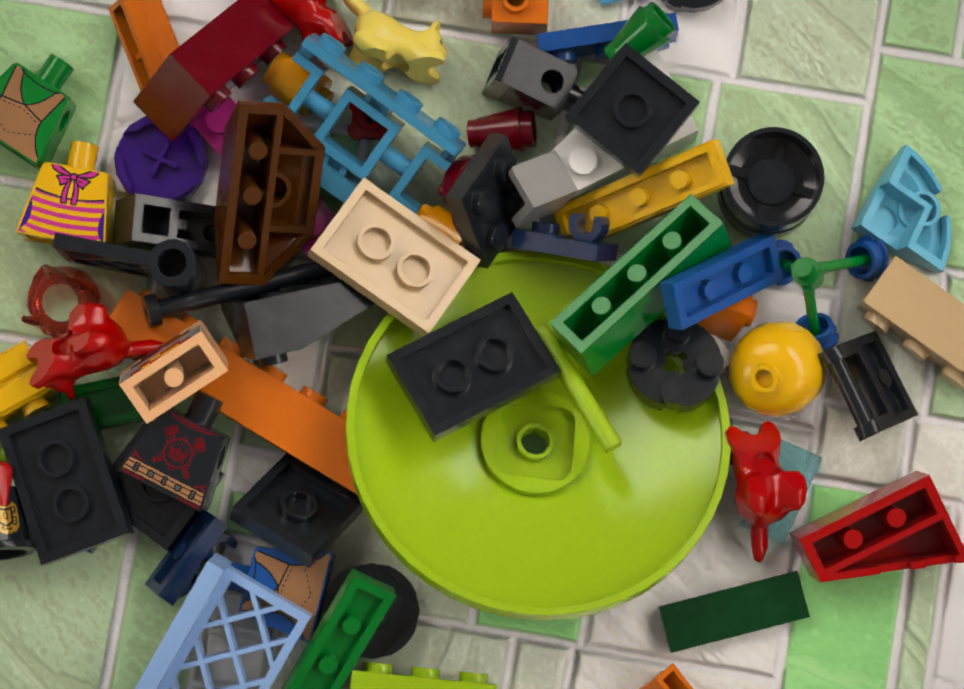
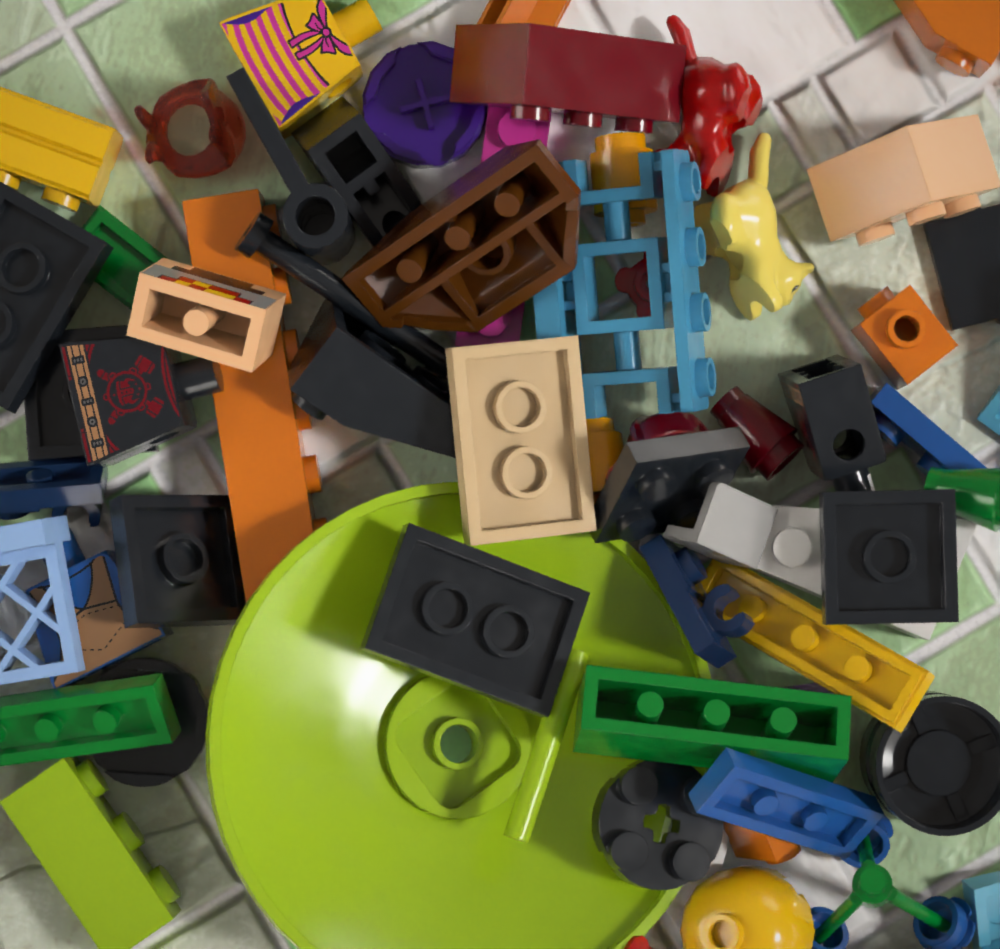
camera: 45 degrees right, 5 degrees up
red animal [26,302,164,400] -> none

